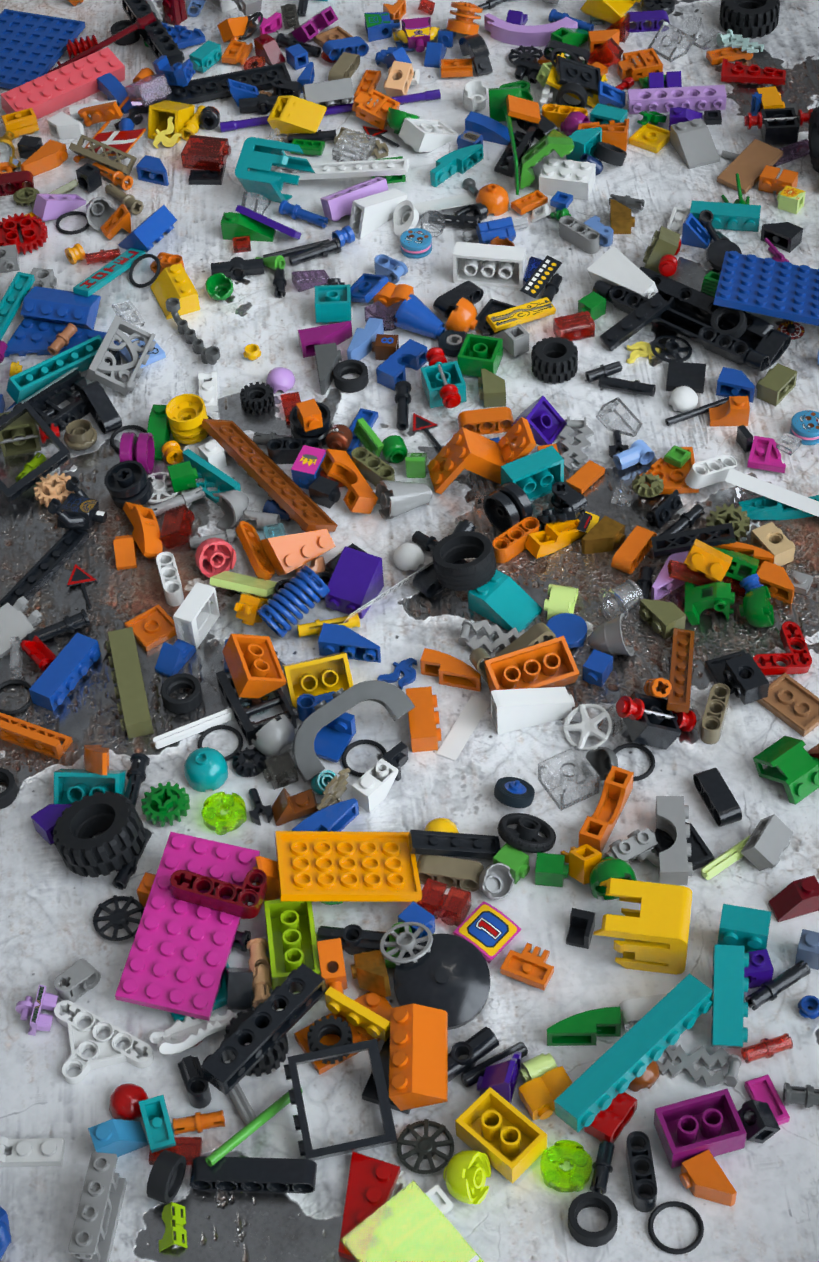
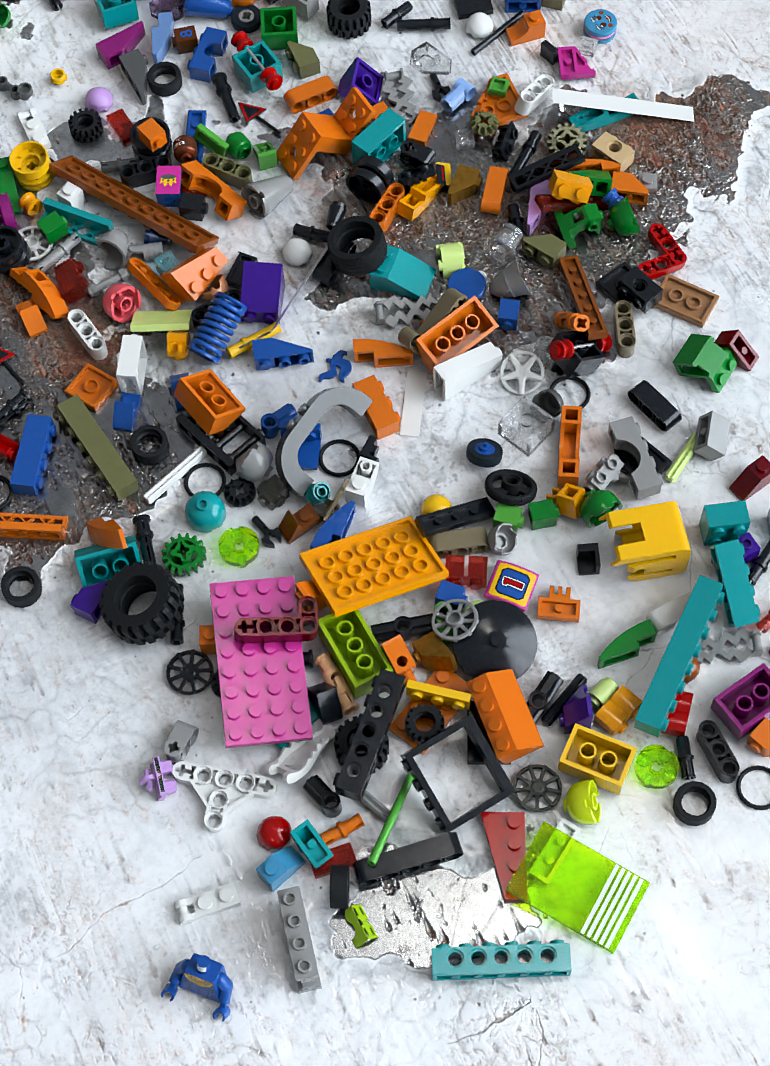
camera: 20 degrees left, 15 degrees up
yellow slope [282,652,353,708] -> none

